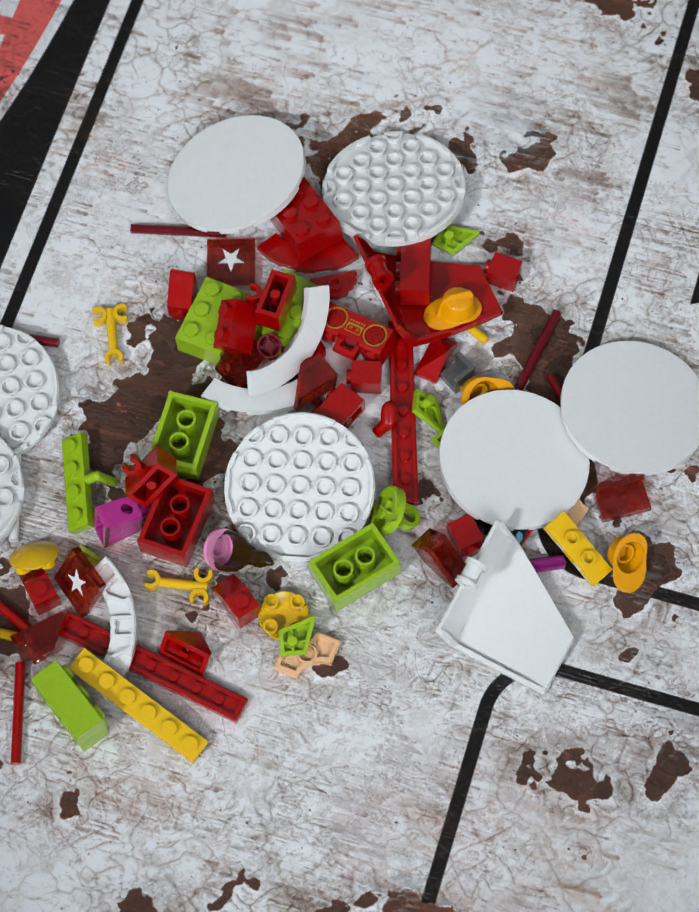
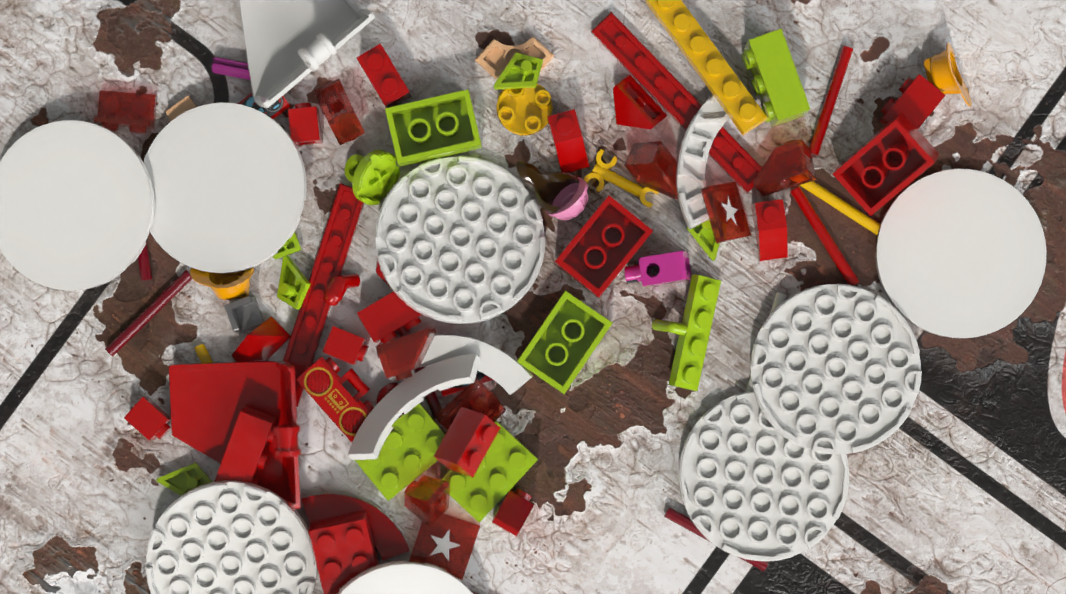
camera: 160 degrees left, 20 degrees up
yellow dish [9,541,59,575] -> none
yellow bar [92,304,128,366] -> none
red brick [122,445,177,508] -> none
red brick [245,269,297,331] -> none
dark red wheel [257,333,282,358] -> none
red plate [309,271,357,300] -> none
light orange piece [424,287,482,330] -> none
yellow plate [543,511,613,587] -> none
light orange piece [607,532,647,593] -> none
none -> red brick [357,43,412,108]
none -> clear red slope [404,475,450,527]
none -> clear red slope [624,141,678,199]

